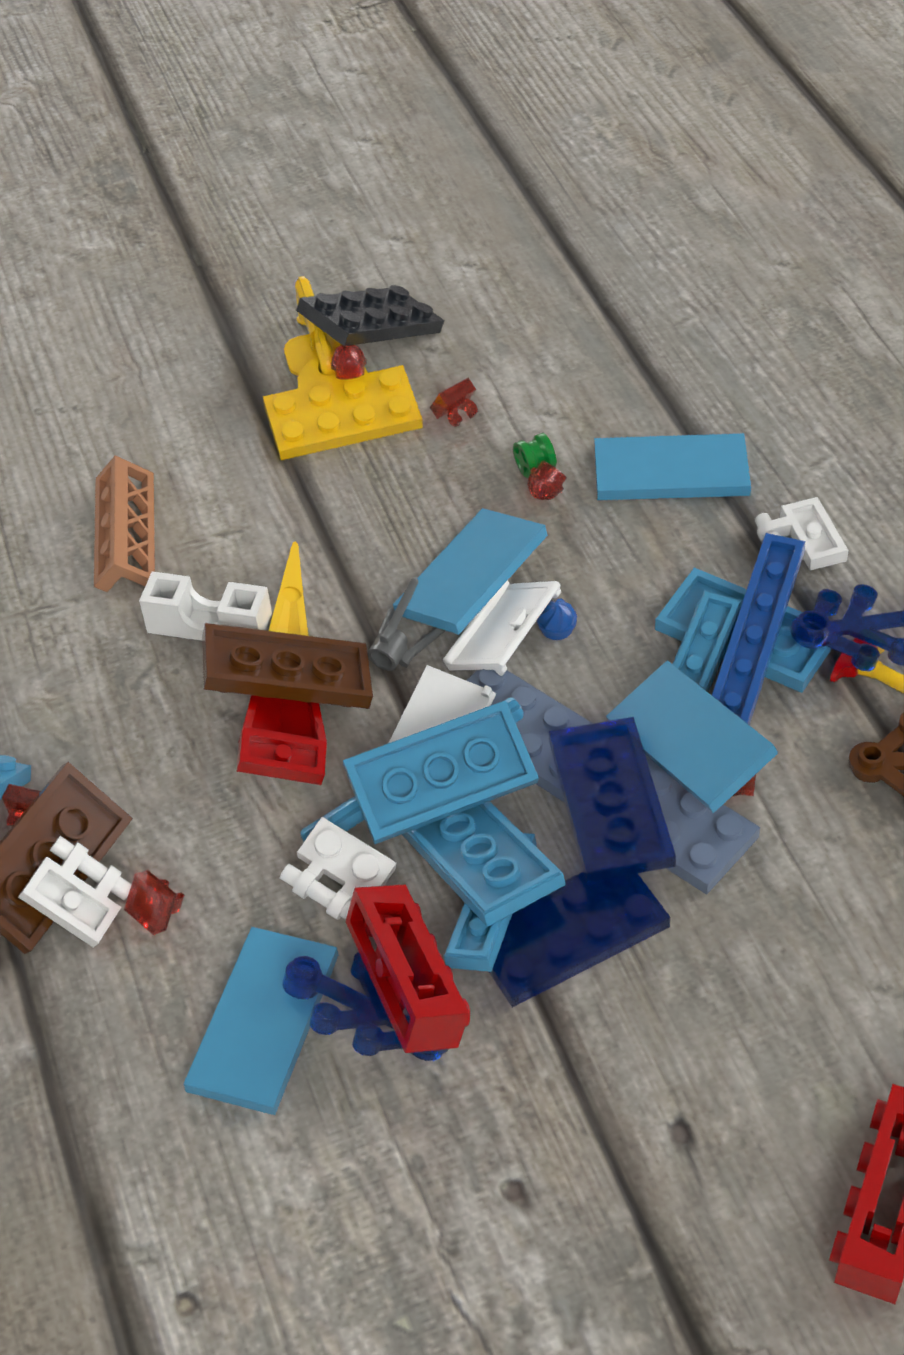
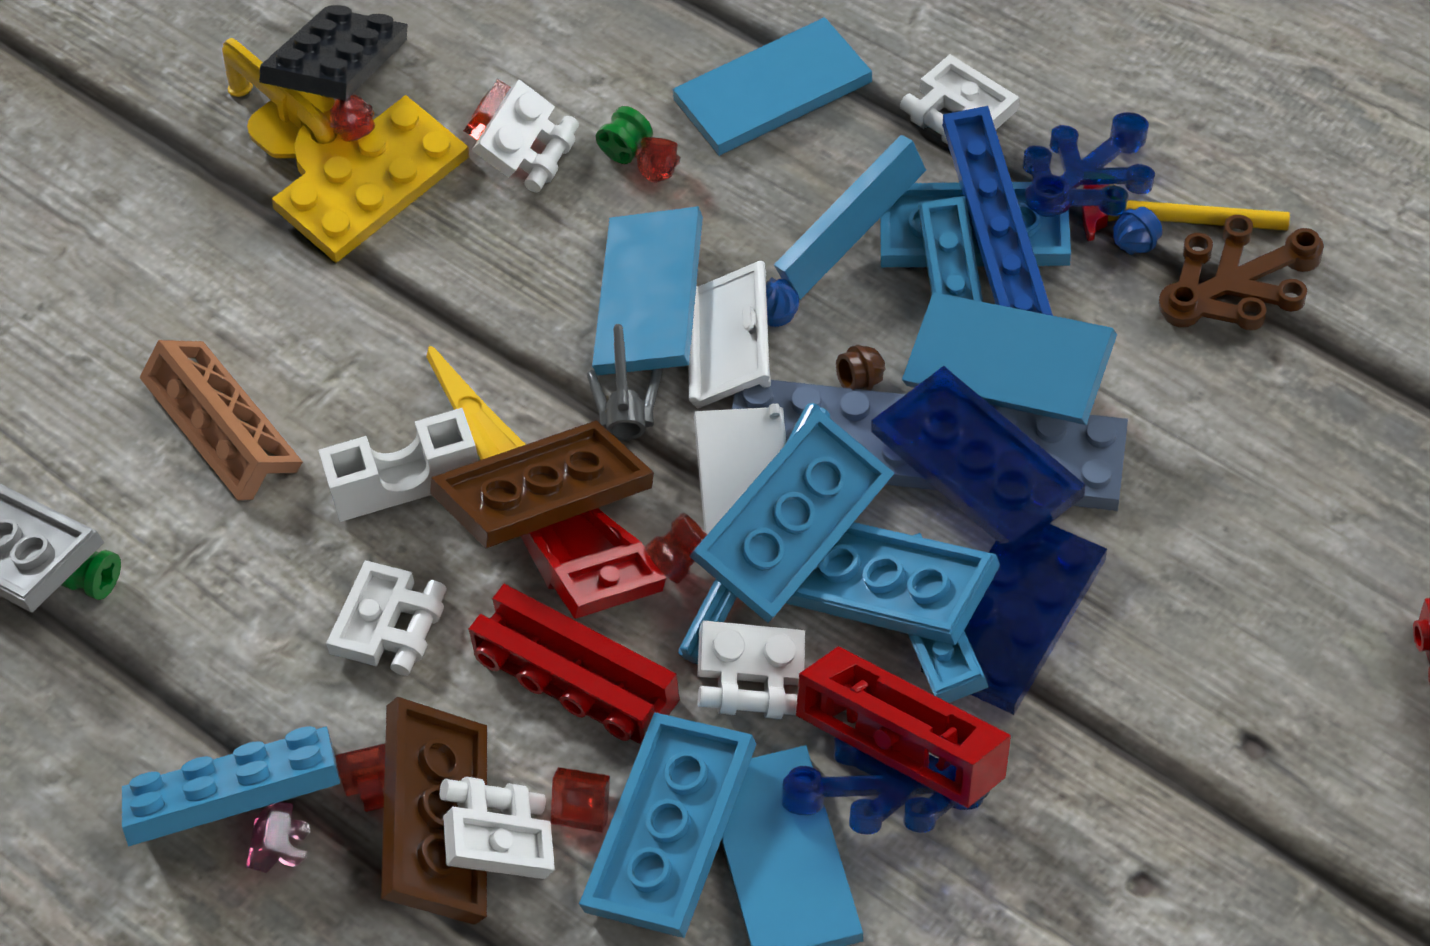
camera: 30 degrees left, 5 degrees up
none -> white plate [326,560,447,676]
none -> red brick [468,583,680,745]
none -> white plate [472,80,579,193]
none -> dark azure plate [579,712,757,938]
none -> clear red wheel [645,513,707,584]
none -> dark azure tile [774,134,926,300]
none -> reddish brown plate [836,345,886,391]
none -> blue plate [1113,207,1163,255]

